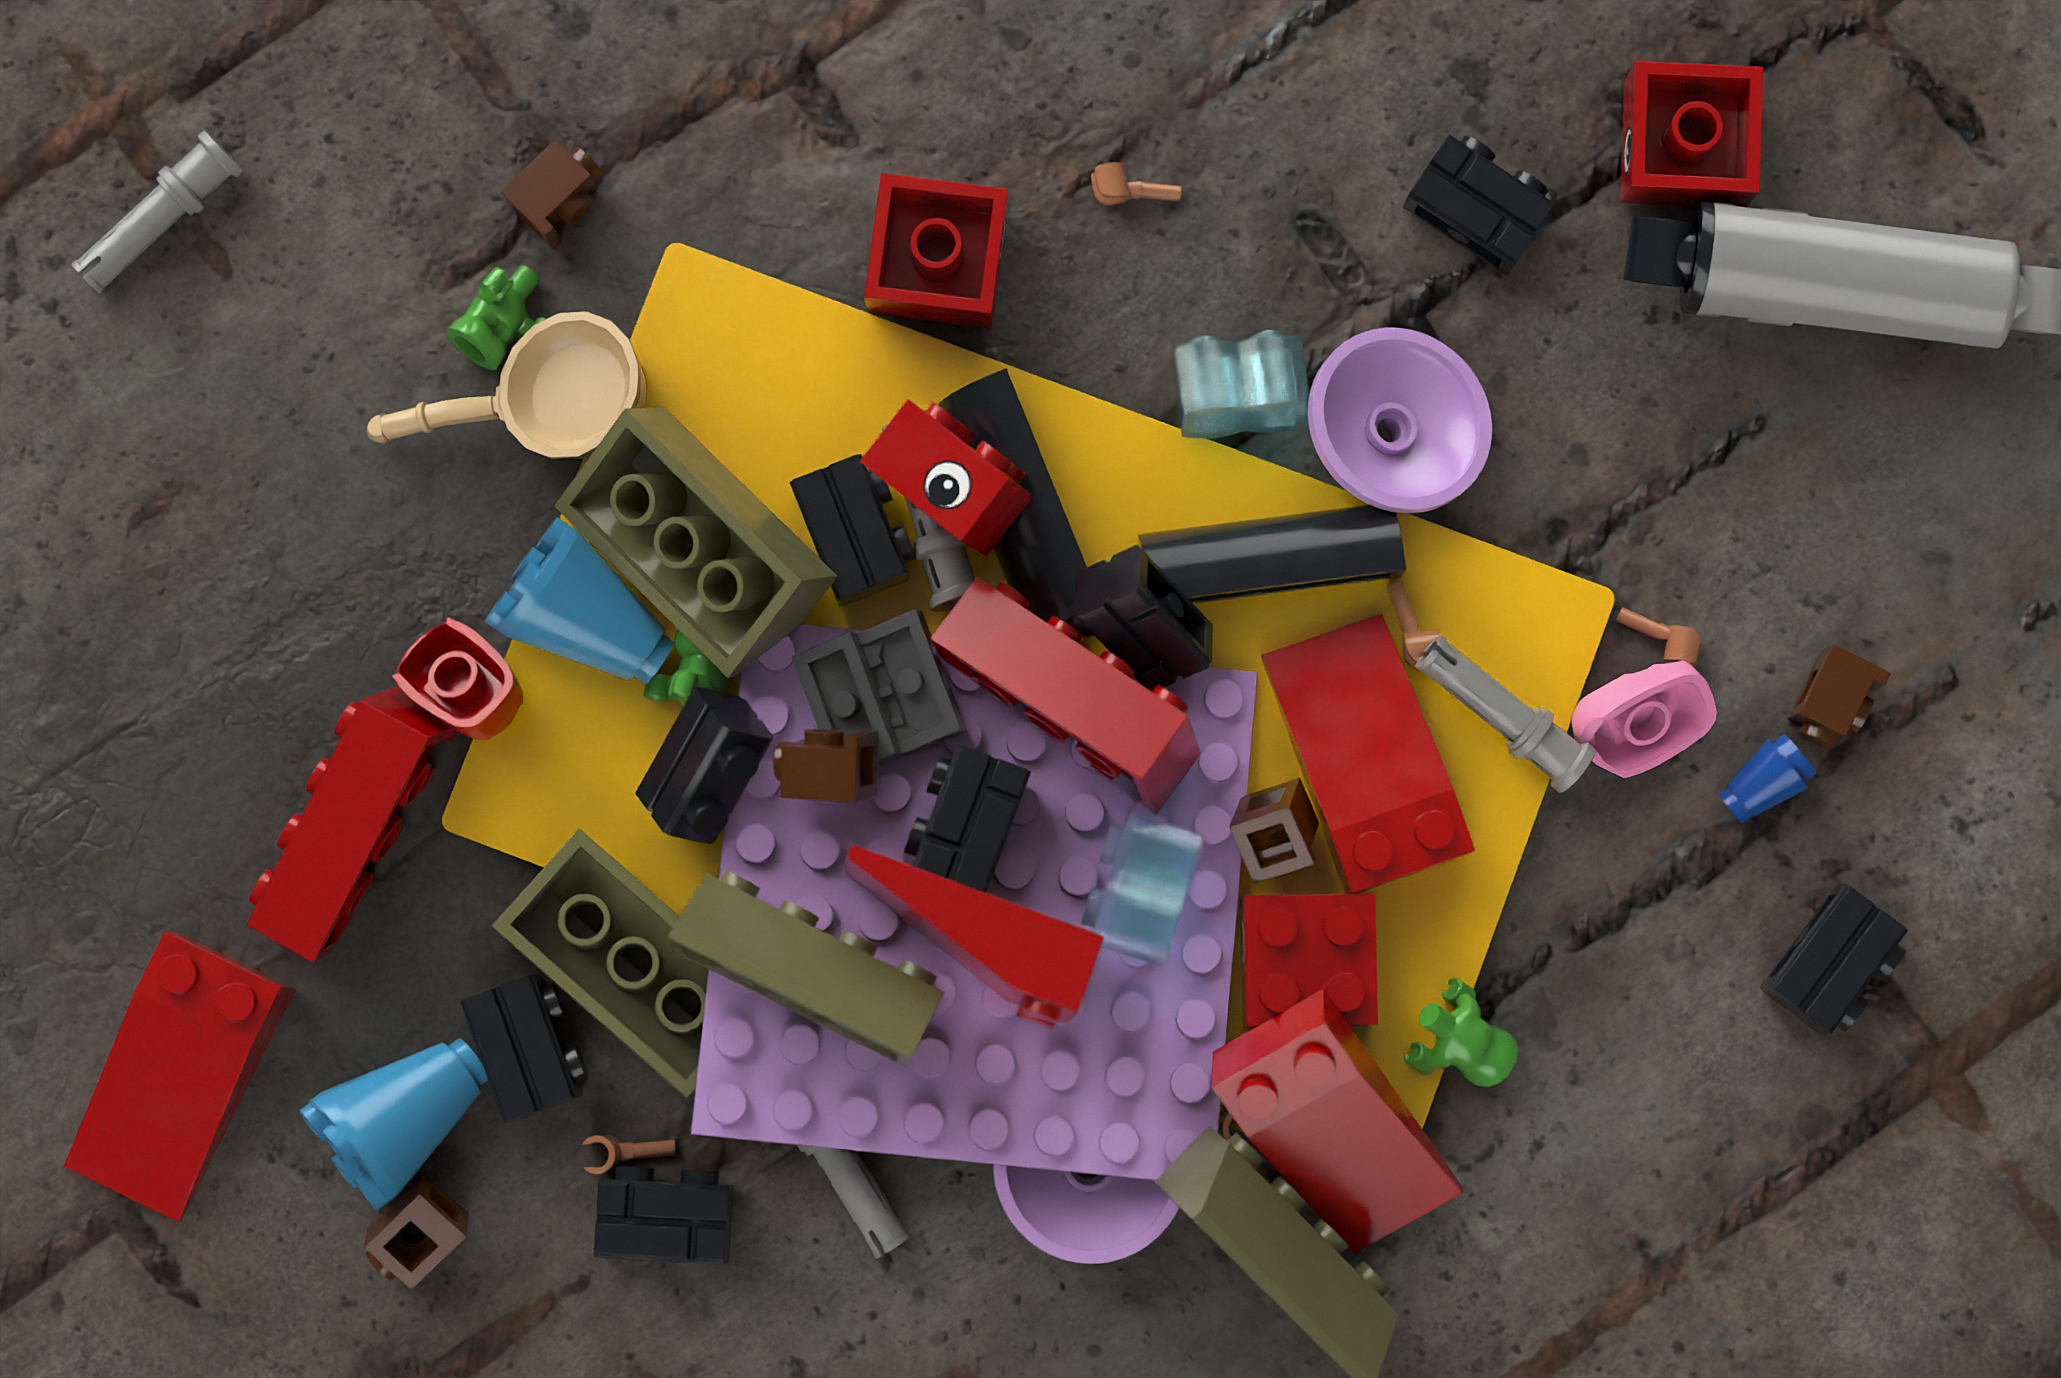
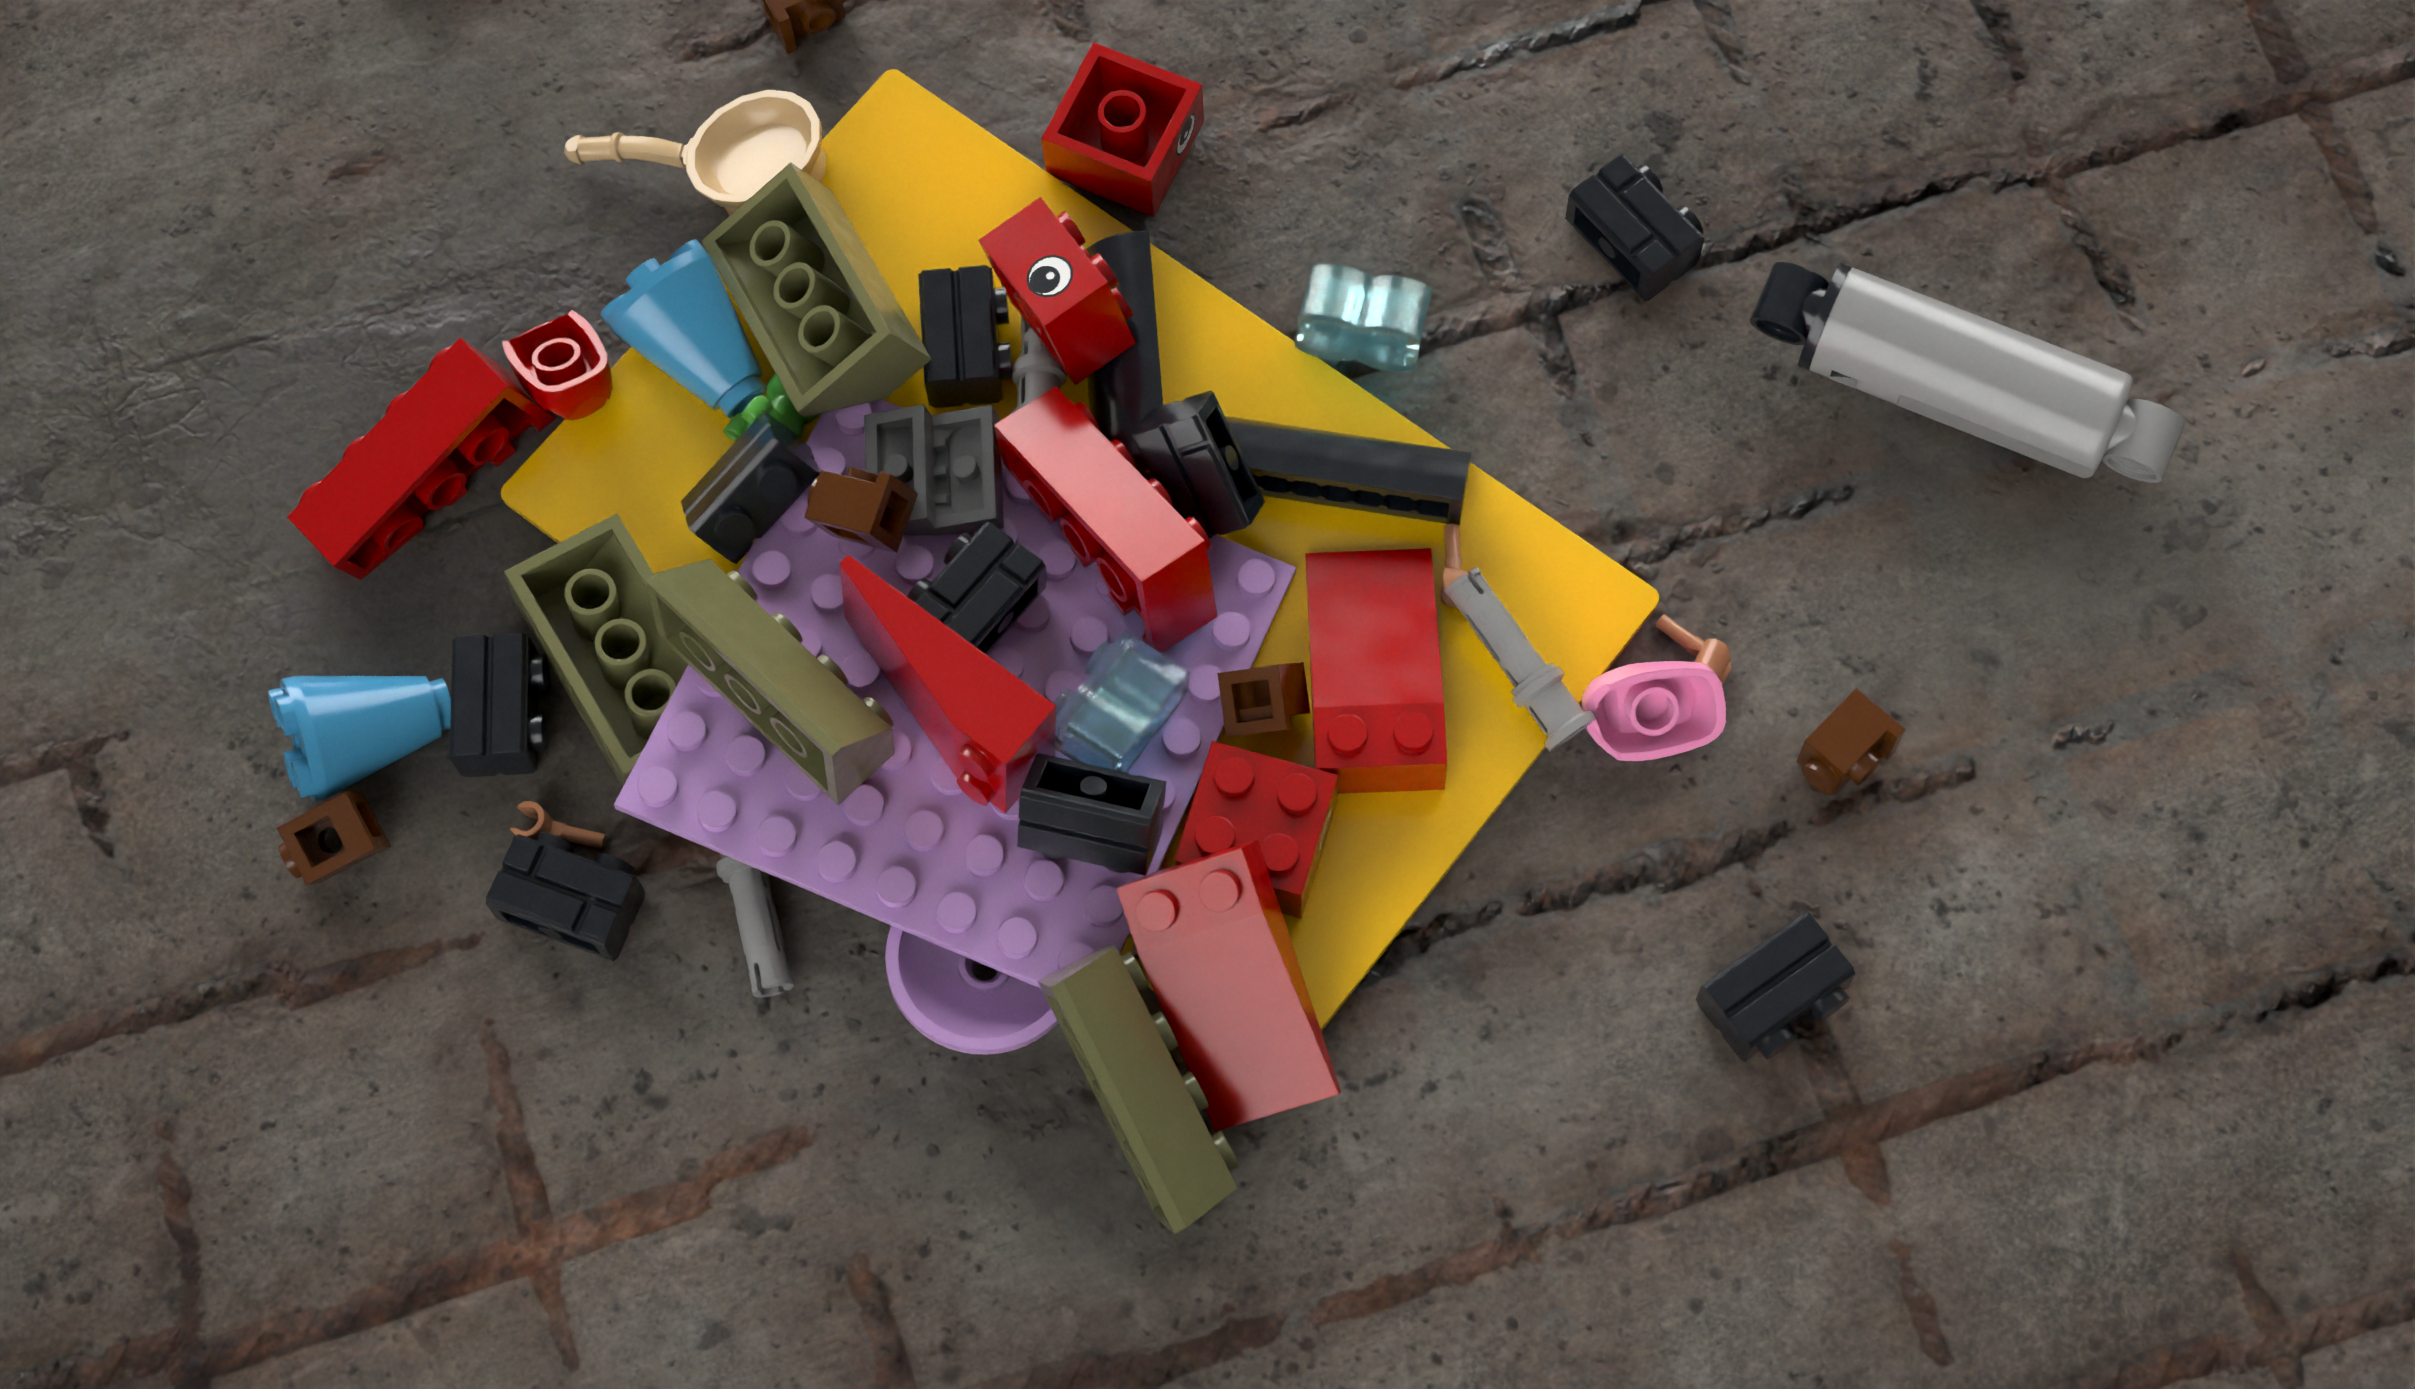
camera: 20 degrees right, 15 degrees down
red slope [64,931,296,1222] -> none
bright green piece [446,265,546,371] -> none
nougat hand [1091,162,1181,206] -> none
lavender dish [1308,328,1492,513] -> none
bright green piece [1404,978,1518,1087] -> none
red brick [1620,61,1763,207] -> none
blue cone [1718,733,1817,824] -> none
none -> black brick [1017,753,1166,876]

